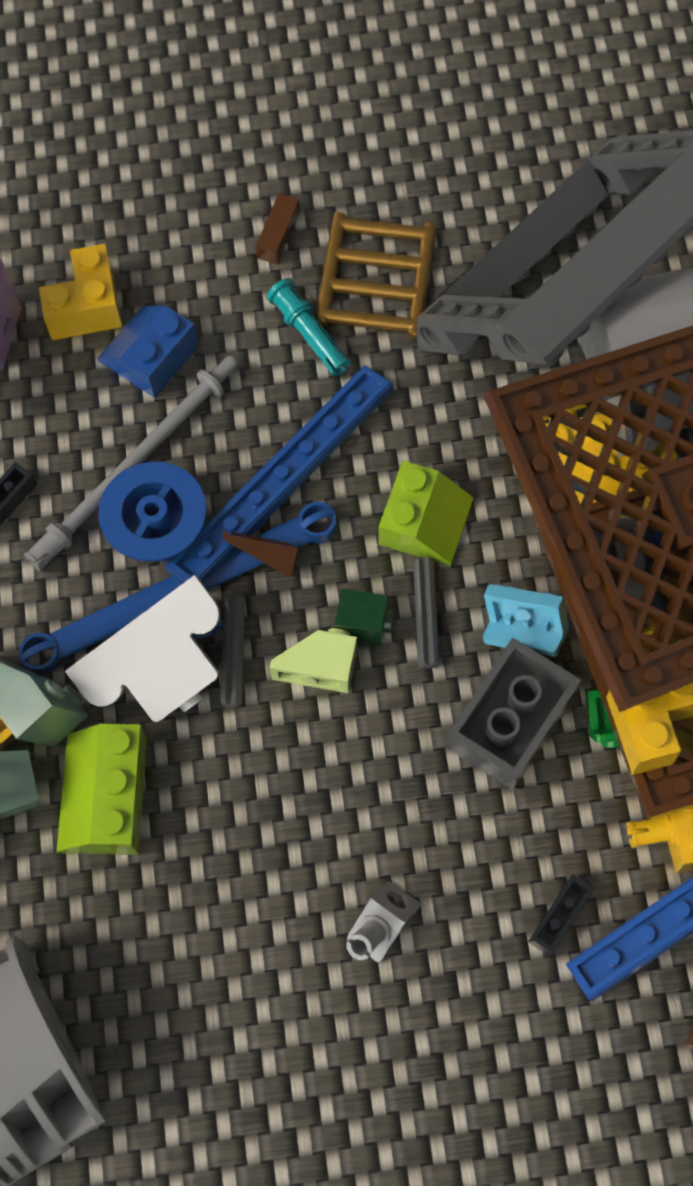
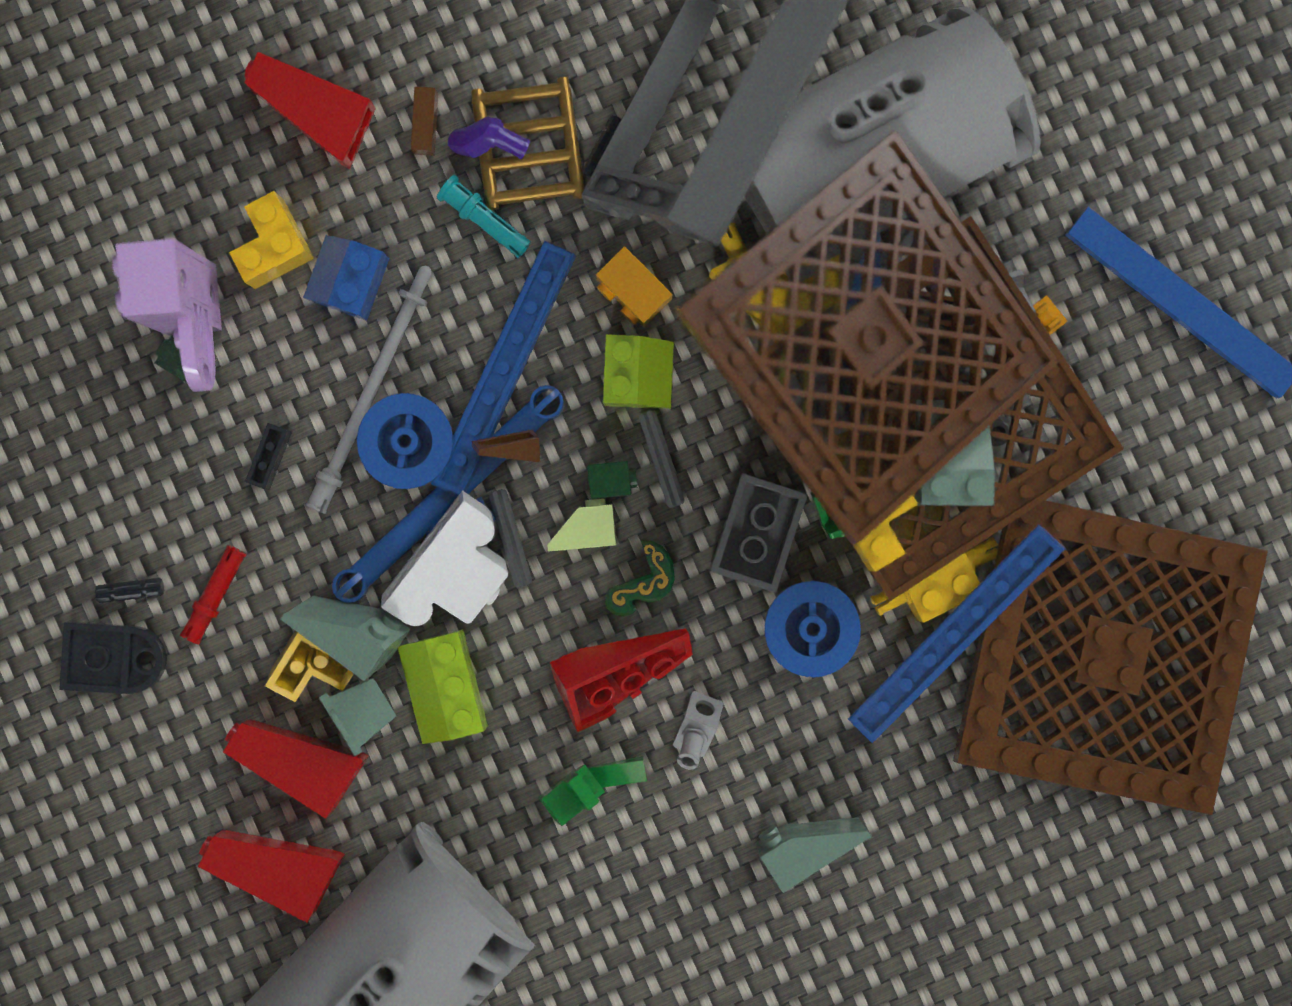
camera: 15 degrees left, 20 degrees up
medium azure bracket [483,584,569,657] -> none
black piece [528,874,595,957] -> none
none -> red slope [244,52,376,169]
none -> dark purple arm [448,117,530,159]
none -> green brick [538,765,605,826]
none -> red wedge [550,628,693,733]
none -> green piece [587,756,647,788]
none -> light orange brick [596,246,673,327]
none -> dark green animal [605,540,675,616]
none -> sand green slope [756,817,872,893]
none -> blue piece [764,581,861,677]

